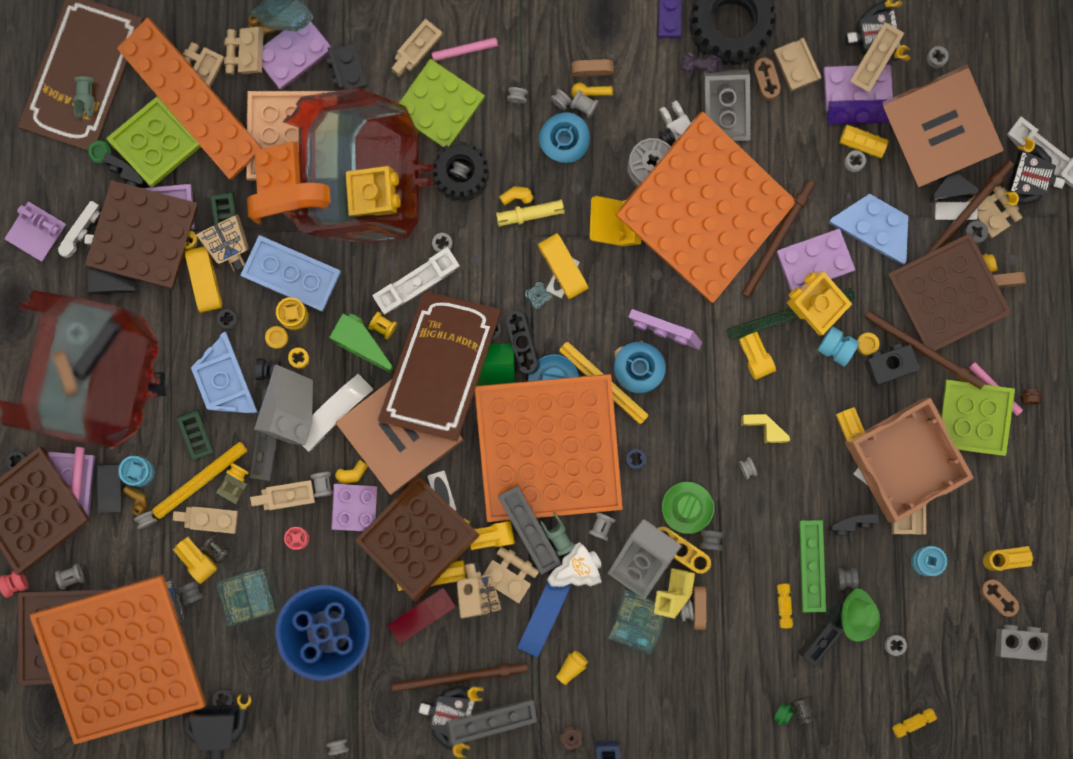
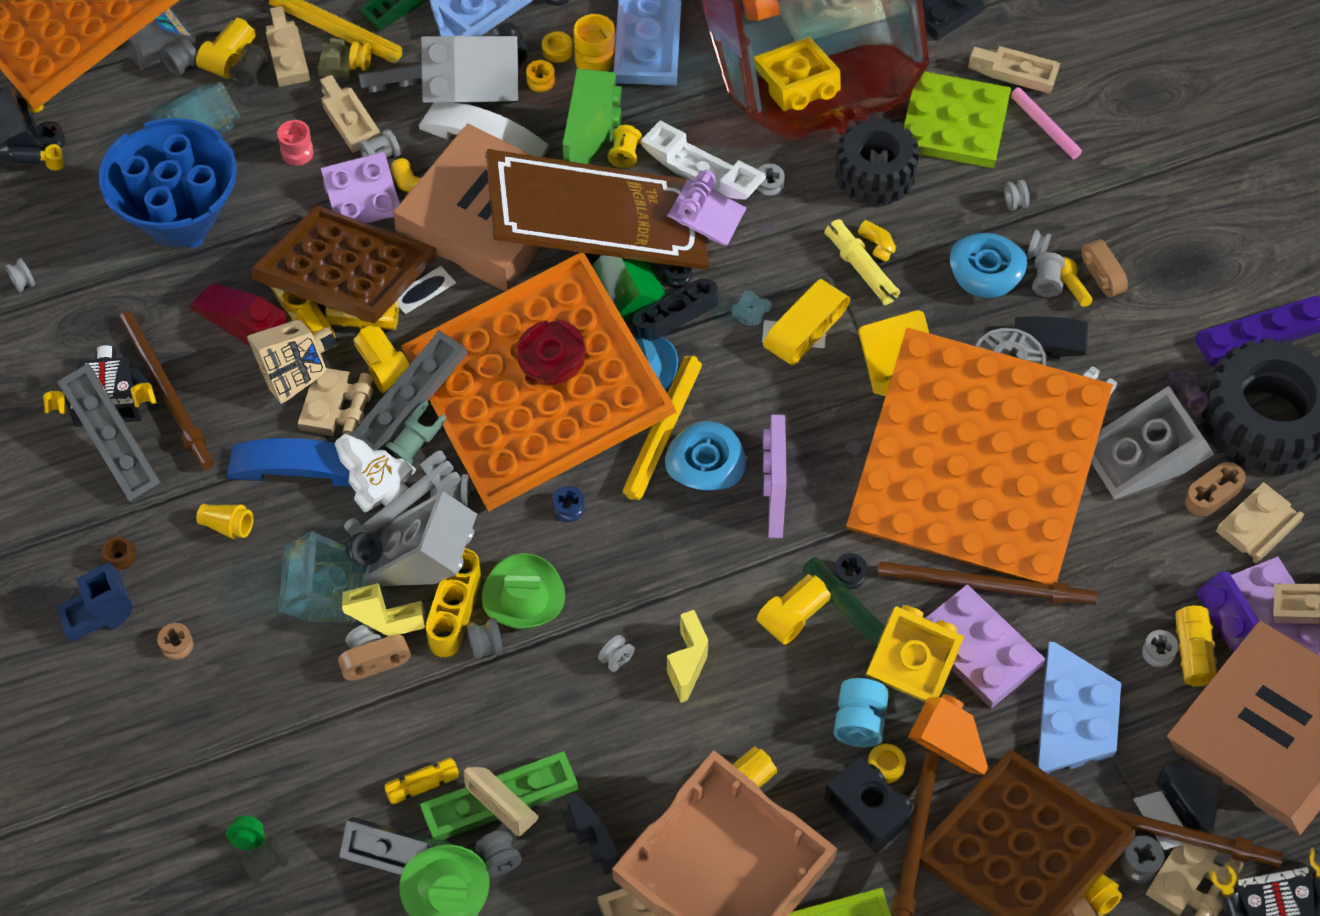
camera: 70 degrees right, 25 degrees down
none -> medium nougat bush [157,623,194,660]
none -> light grey hinge [344,451,461,545]
none -> black bush [346,532,383,566]
none -> tan slope [464,767,538,837]
none -> dark red tile [517,319,587,386]
none -> lavender hinge [667,170,746,247]
none -> black bush [834,553,867,590]
none -> orange slope [908,694,988,775]
none -> black slope [1014,316,1089,357]

